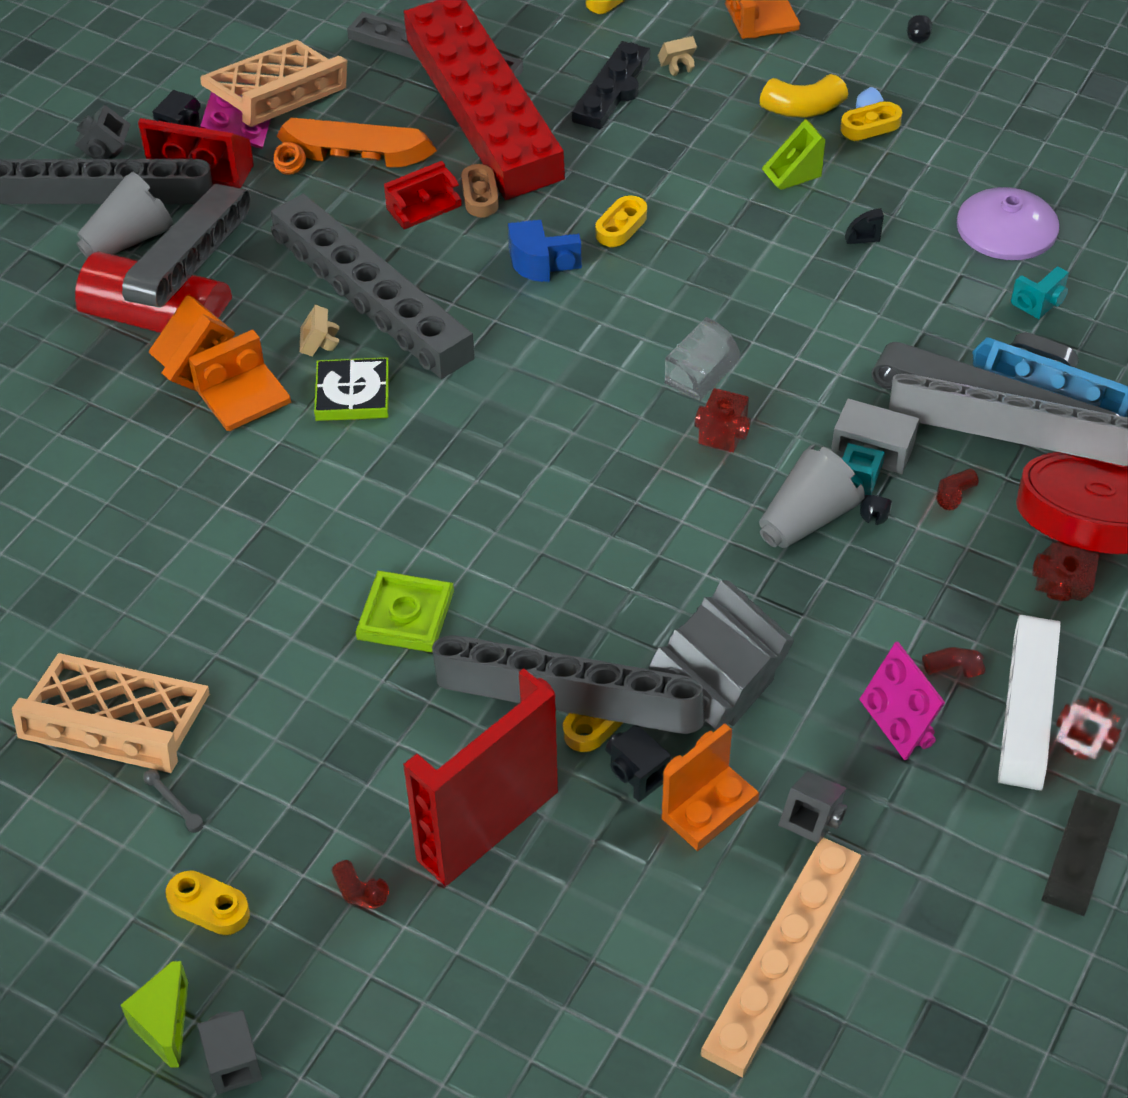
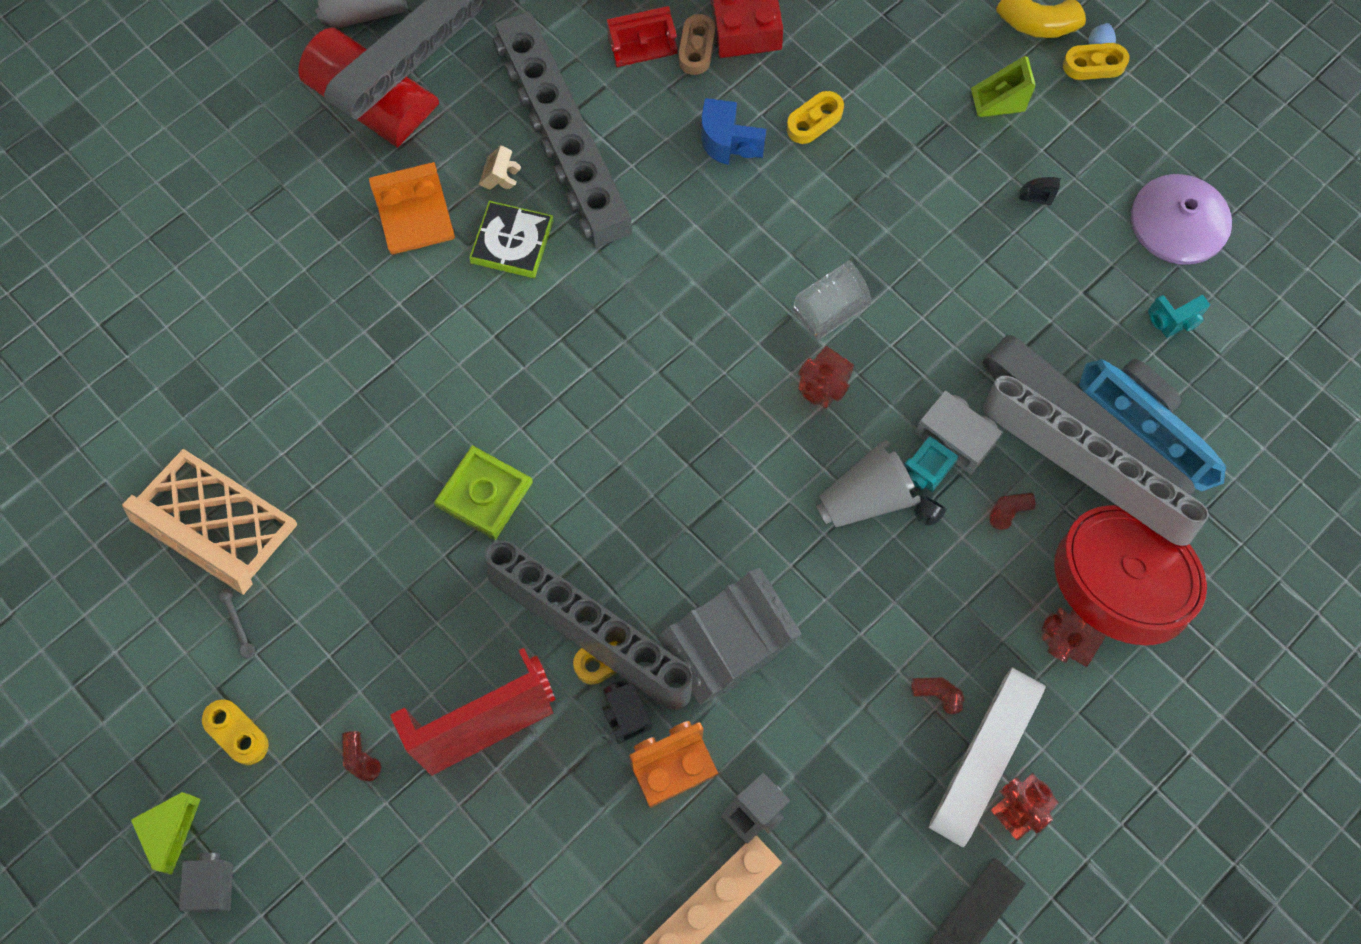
camera: 15 degrees right, 20 degrees up
orange bracket [149,295,236,391] -> none
dark pink hinge [859,642,945,760] -> none

